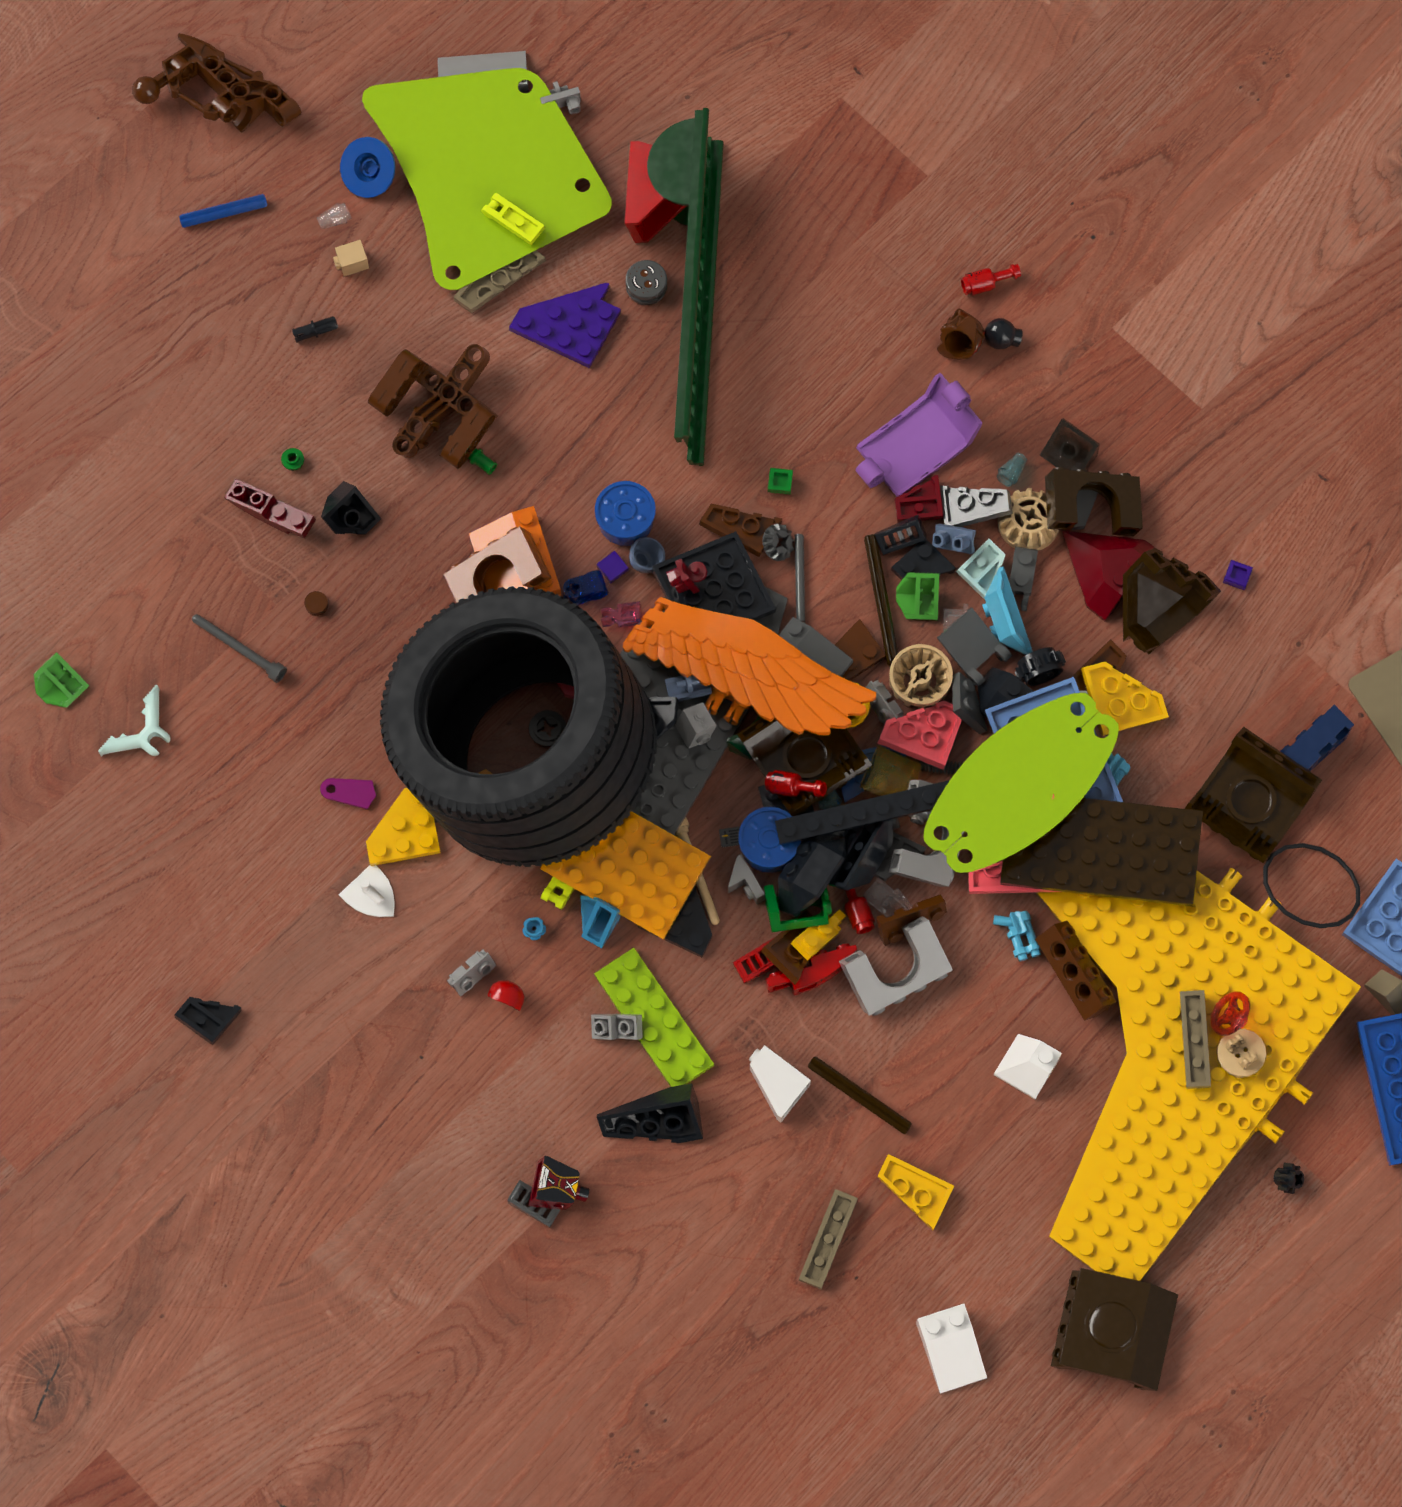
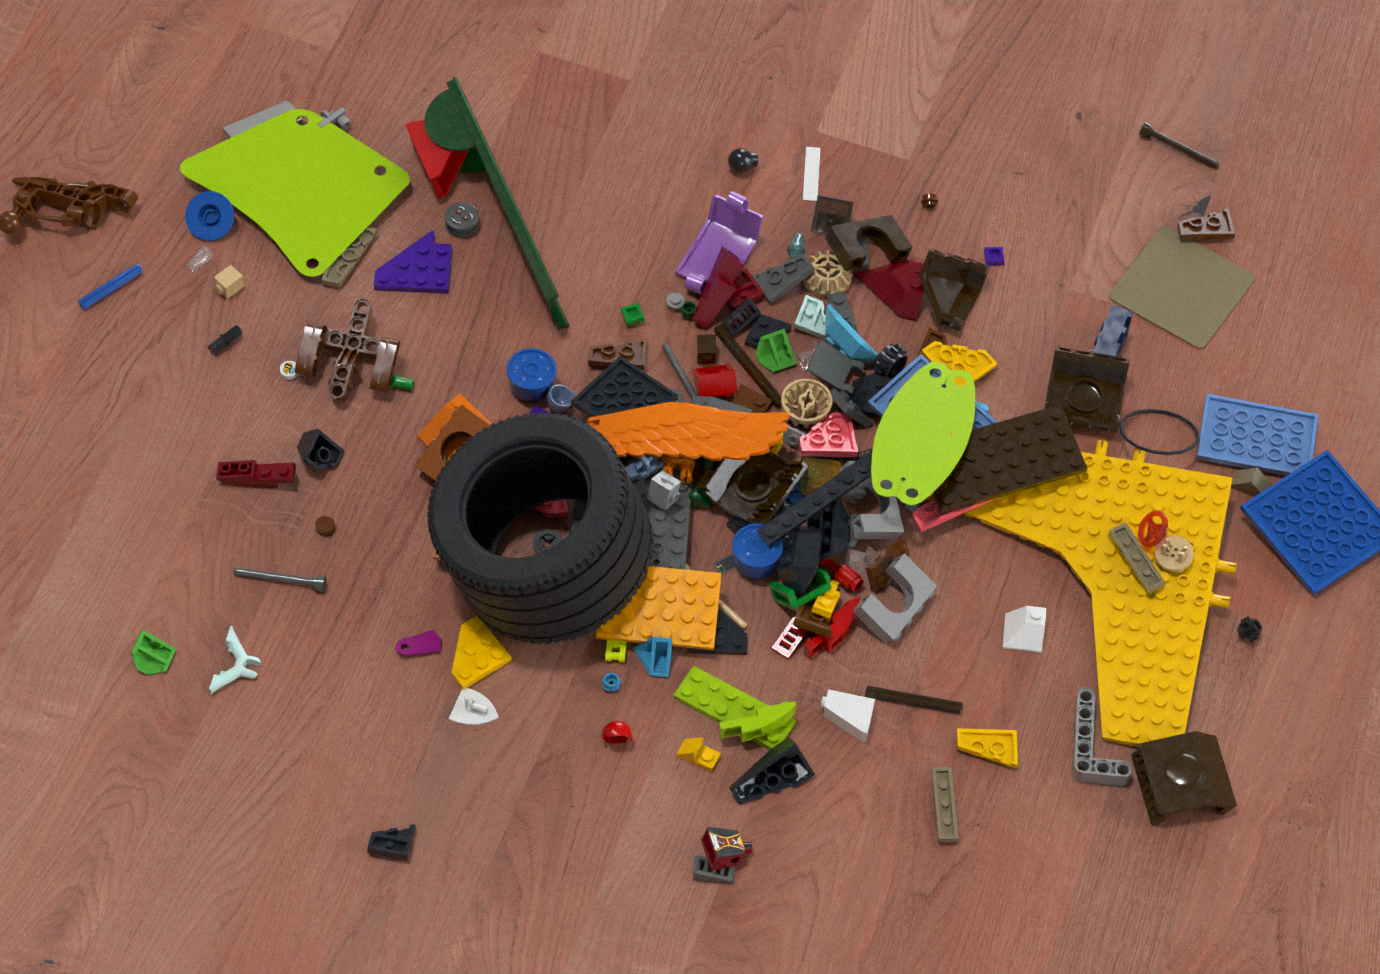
camera: 30 degrees left, 15 degrees down
green plate [281,448,304,471] -> none
light grey hinge [447,949,497,997] -> none
neon yellow plate [481,193,545,245] -> none
light grey slope [591,1014,643,1040] -> none
dark red hips [666,559,707,594] -> none
light grey slope [728,854,765,905] -> none
dark grey gear [763,524,795,561] -> none
red piece [765,770,827,797] -> none
white slope [916,1304,987,1394] -> none
sand blue hips [932,524,976,554] -> none
reddish brown piece [937,308,985,359] -> none
red piece [961,264,1021,296] -> none
medium azure piece [993,911,1041,962] -> none
reddish brown brick [1035,921,1116,1021] -> none
none -> white tile [280,361,299,380]
none -> light grey plate [666,293,685,311]
none -> yellow slope [676,737,721,772]
none -> dark green plate [680,301,697,319]
none -> dark red slope [691,246,744,330]
none -> red slope [692,364,737,397]
none -> dark brown brick [696,335,717,365]
none -> lime slope [718,701,796,742]
none -> white sticker [803,147,820,201]
none -> reddish brown plate [921,193,939,208]
none -> light grey beam [1072,687,1132,786]

